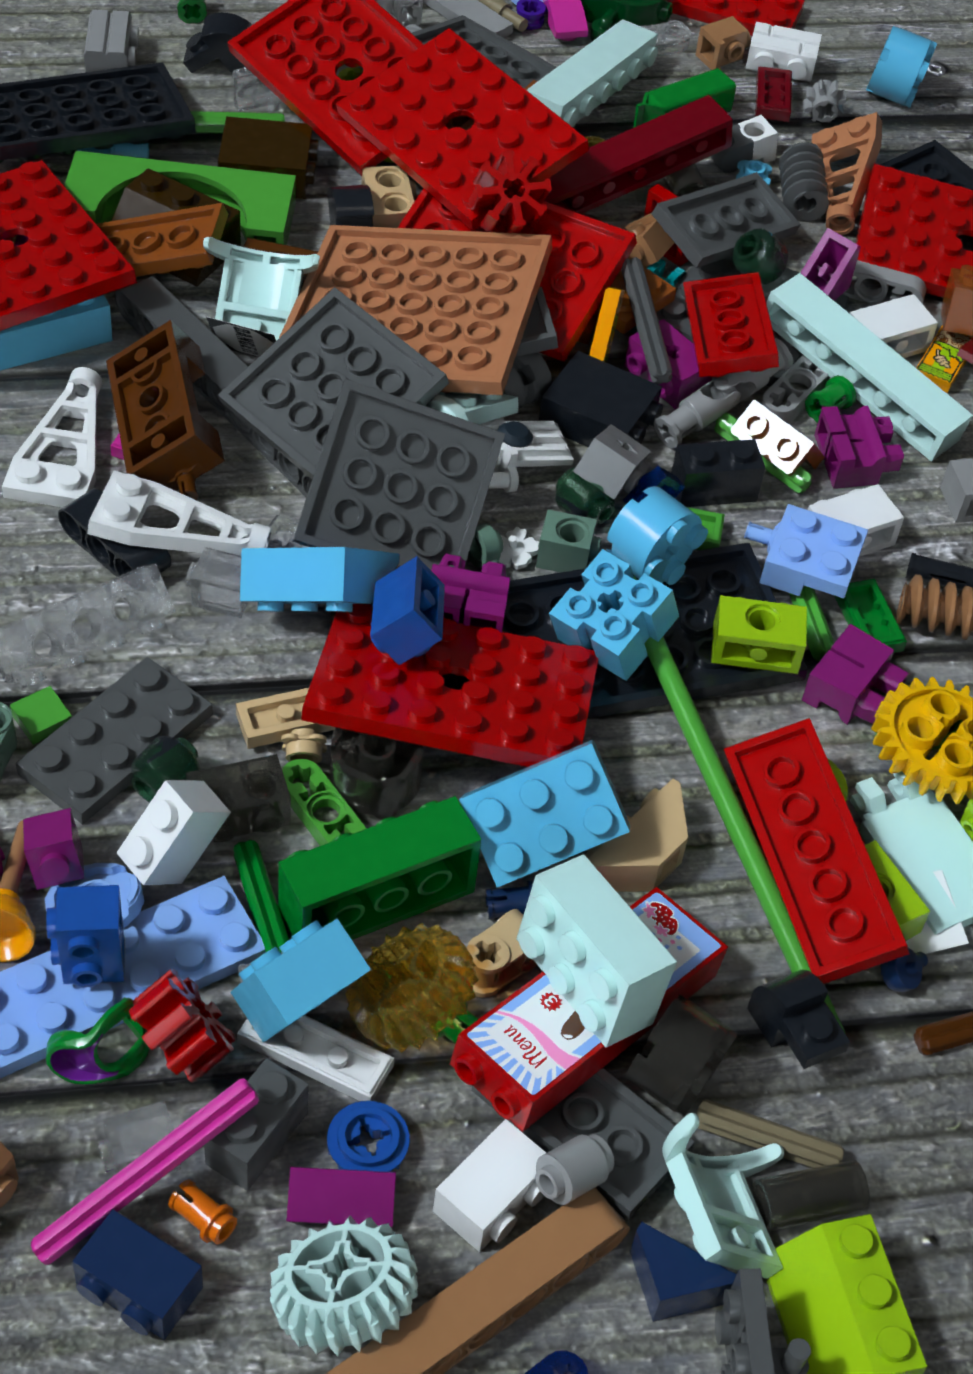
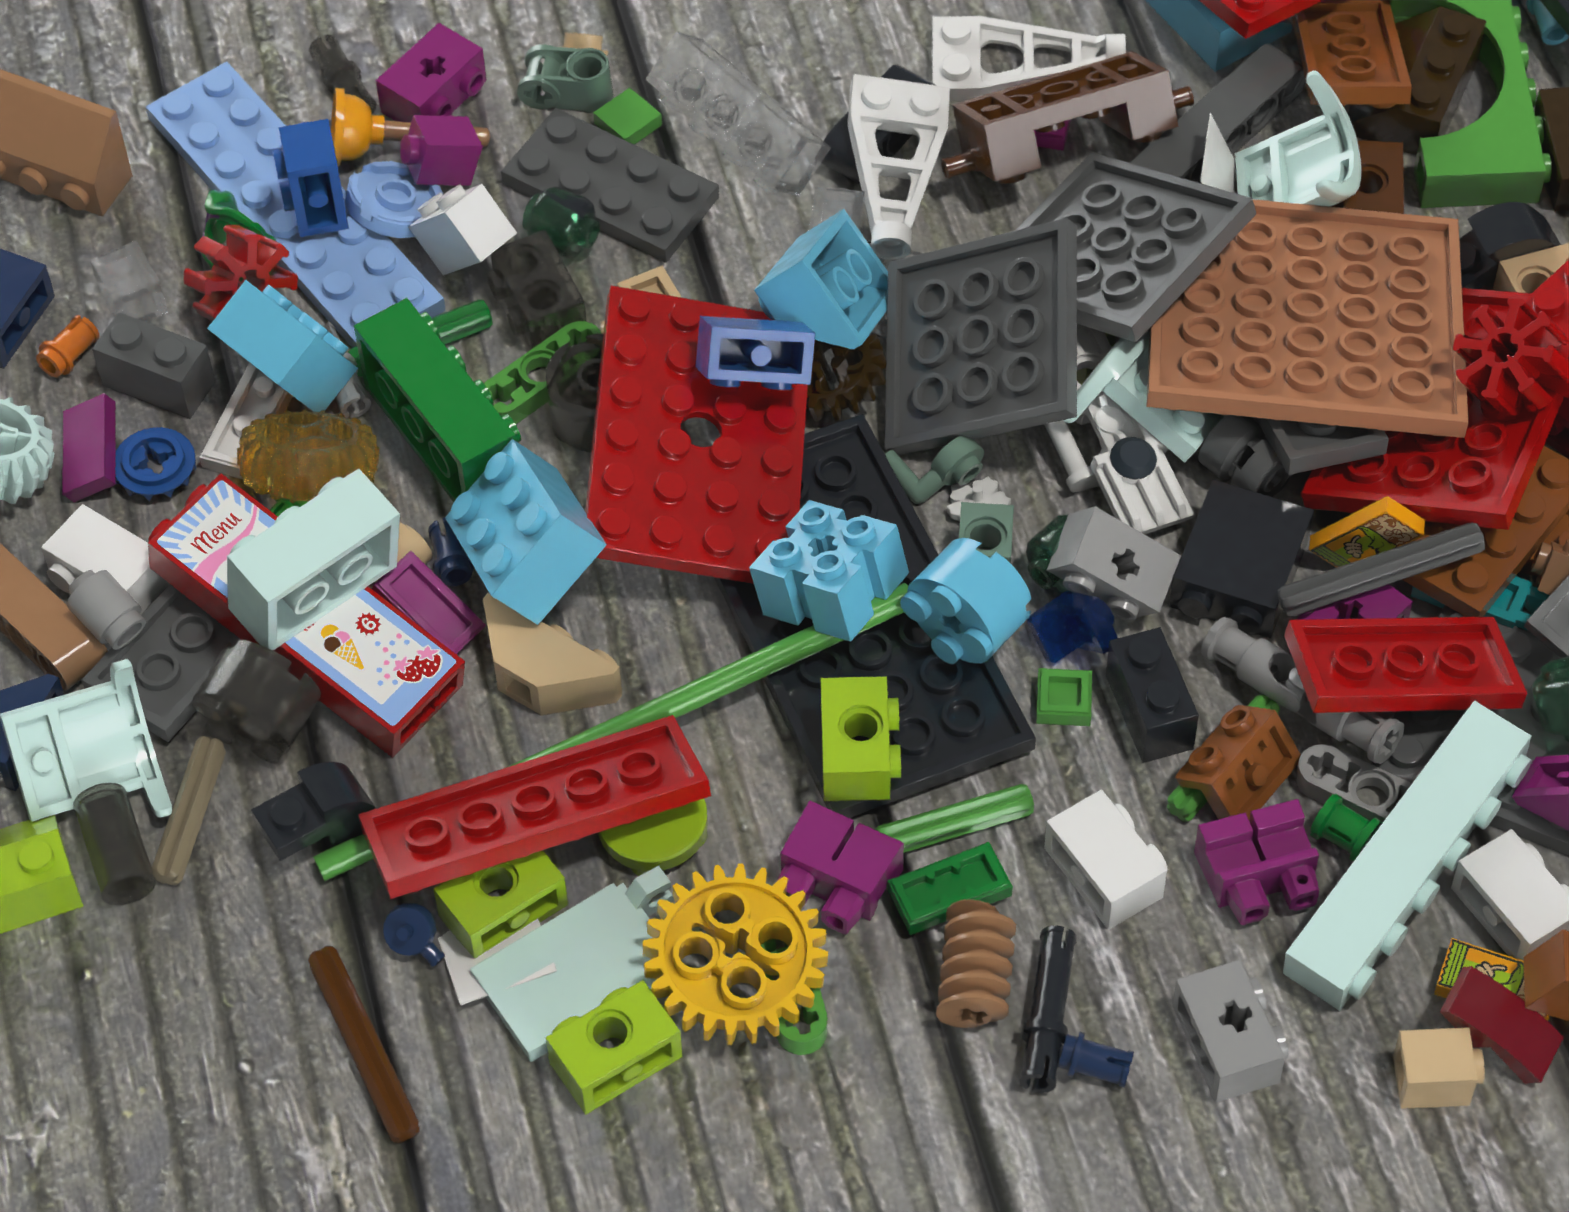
camera: 90 degrees right, 5 degrees up
dark pink axle [30,1078,259,1265] -> none
magenta hips [431,554,510,633] -> none
light blue plate [744,504,868,598] -> none

